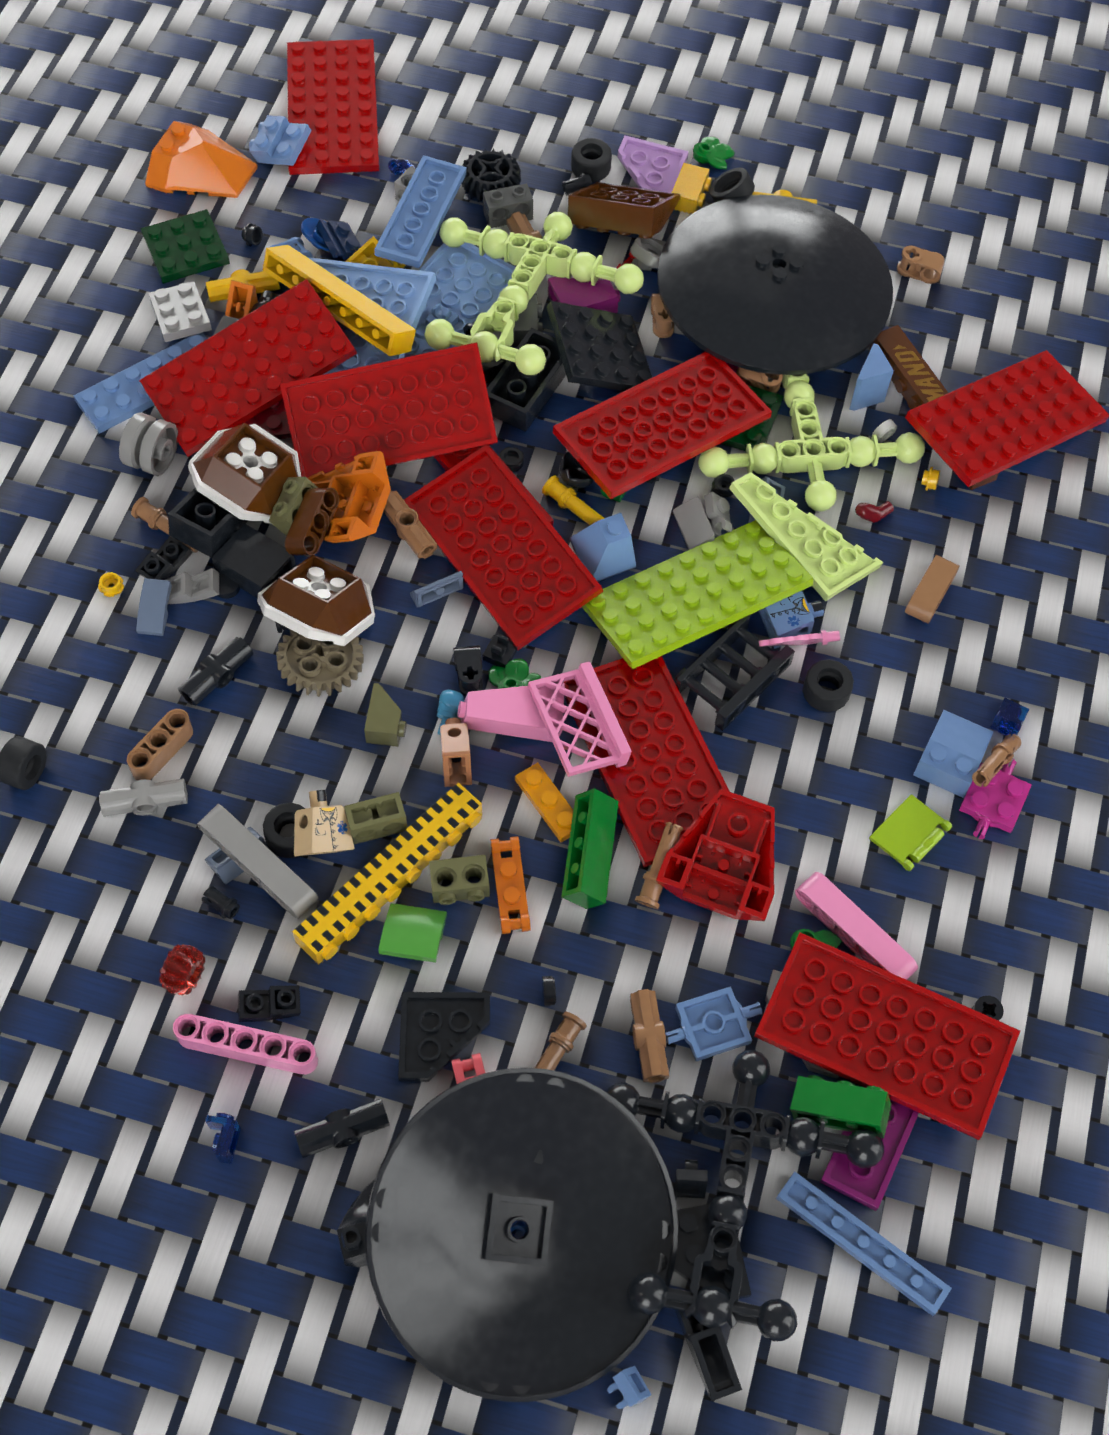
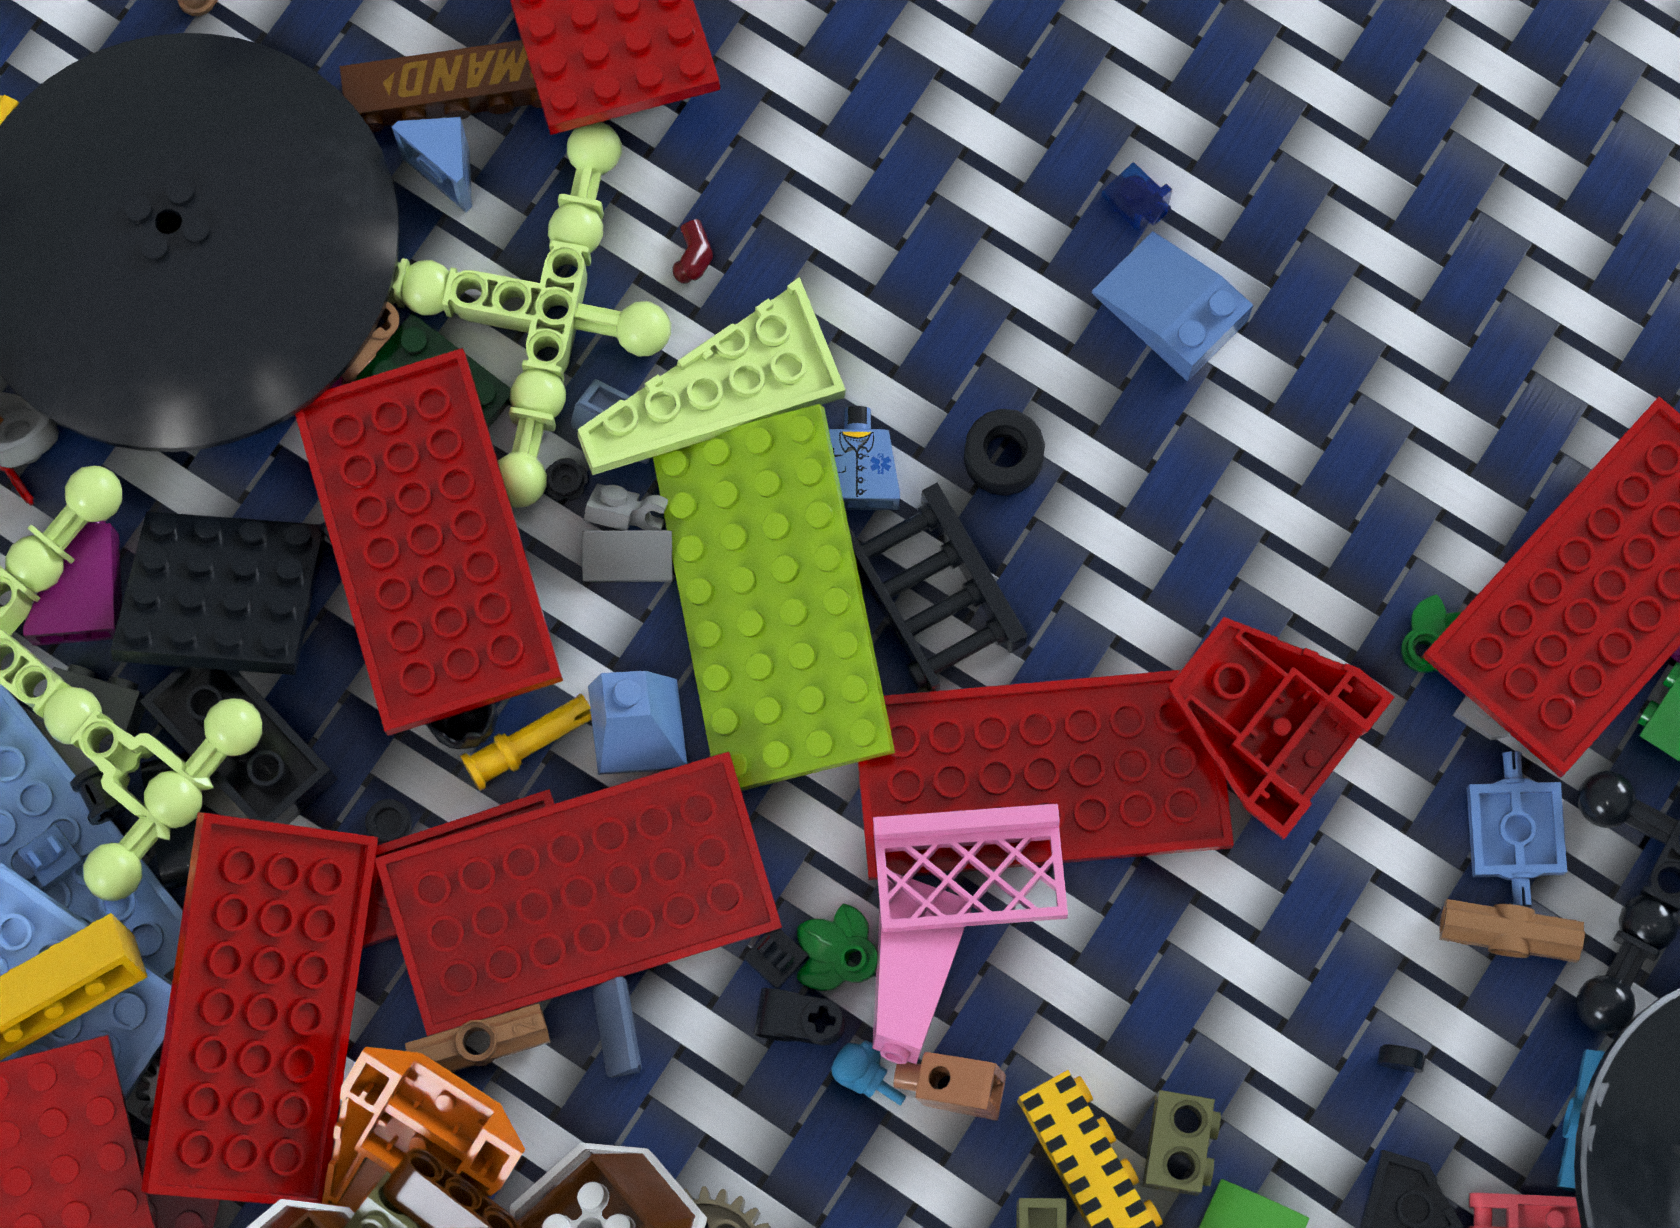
camera: 70 degrees left, 15 degrees up
olive slope [364,683,407,747] -> none
orange plate [490,836,531,934] -> none
light orange plate [515,762,573,843] -> none
medium nougat pin [535,1011,587,1071] -> none
green brick [562,788,619,909] -> none
medium nougat pin [635,822,683,909] -> none
medium nougat piece [651,293,674,338] -> none
bright pink animal [759,630,840,647] -> none
bright pink beam [795,872,918,980] -> none
lime piece [869,794,952,871] -> none
white tile [872,419,897,443] -> none
medium nougat beam [905,555,960,624] -> none
yellow plate [921,467,940,491] -> none
dark pink plate [959,759,1032,839] -> none
black wheel [971,996,1004,1021] -> none
medium nougat pin [972,734,1021,787] -> none

